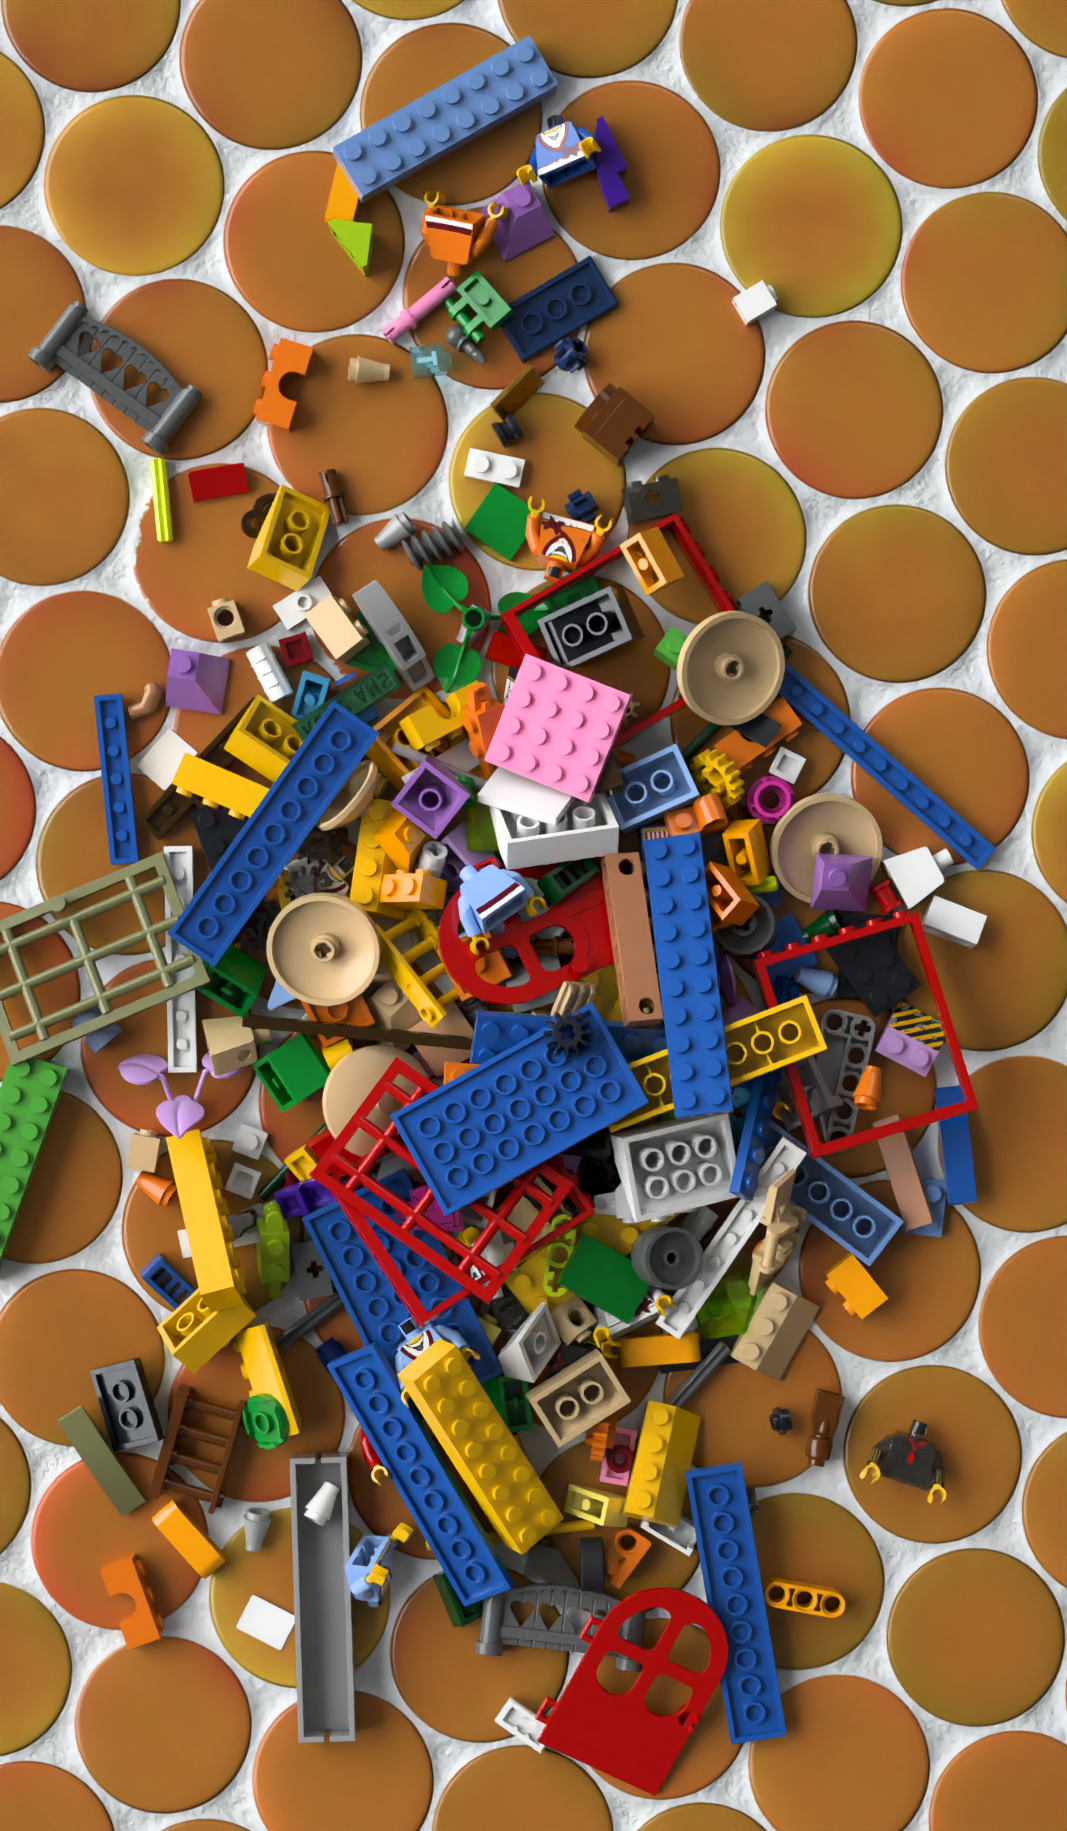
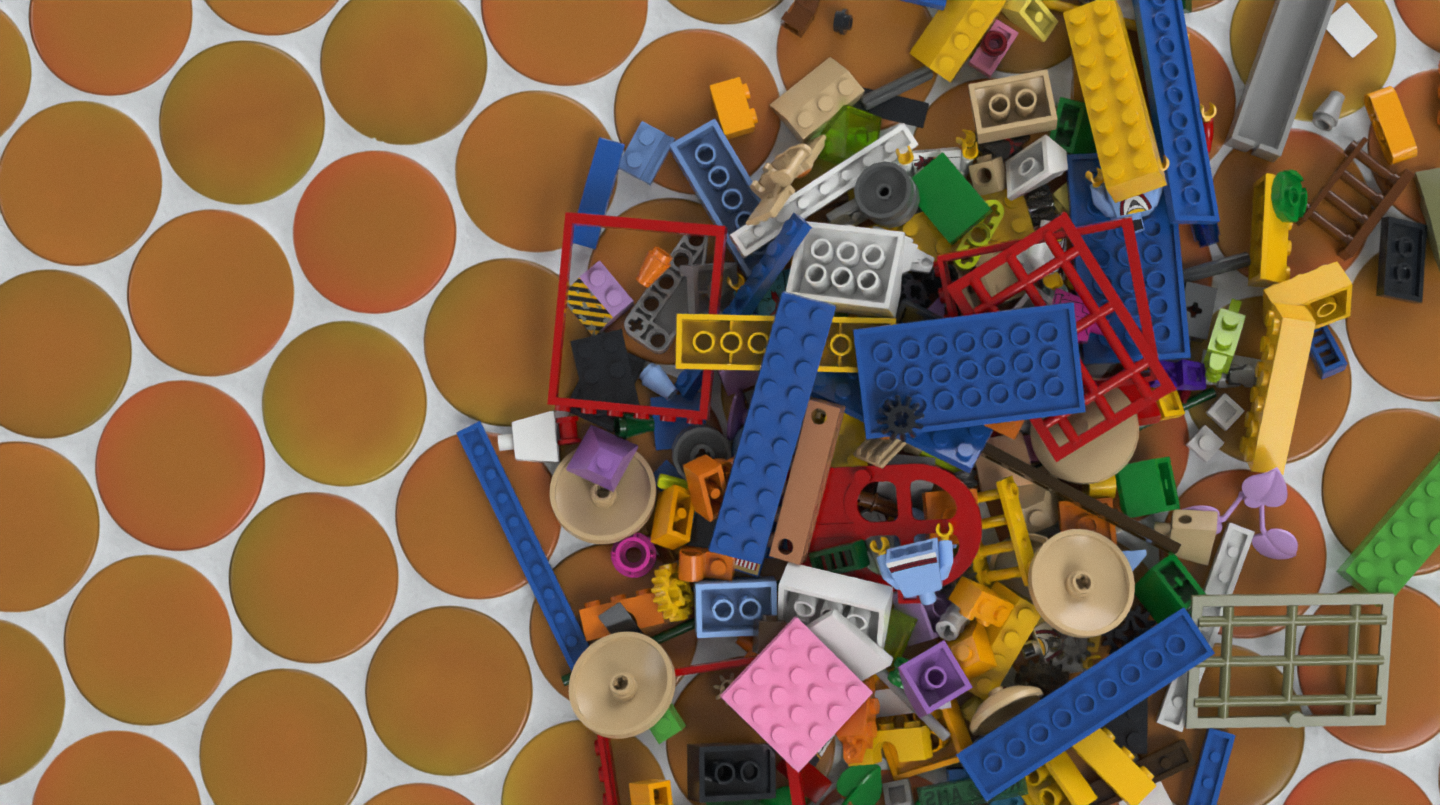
camera: 155 degrees left, 5 degrees down
sand blue wheel [70,1006,124,1054] -> none
tan brick [126,1129,163,1173] -> none
orange cone [135,1171,178,1207] -> none
white cone [303,1481,340,1526] -> none
light blue torso [345,1522,413,1607] -> none
orange gear [585,1415,618,1462] -> none
light orange beam [617,1331,701,1367] -> none
dark grey brick [736,581,797,640] -> none
white plate [768,747,806,785] -> none
nougat tile [872,1114,934,1231] -> none
white hinge [921,895,987,950] -> none

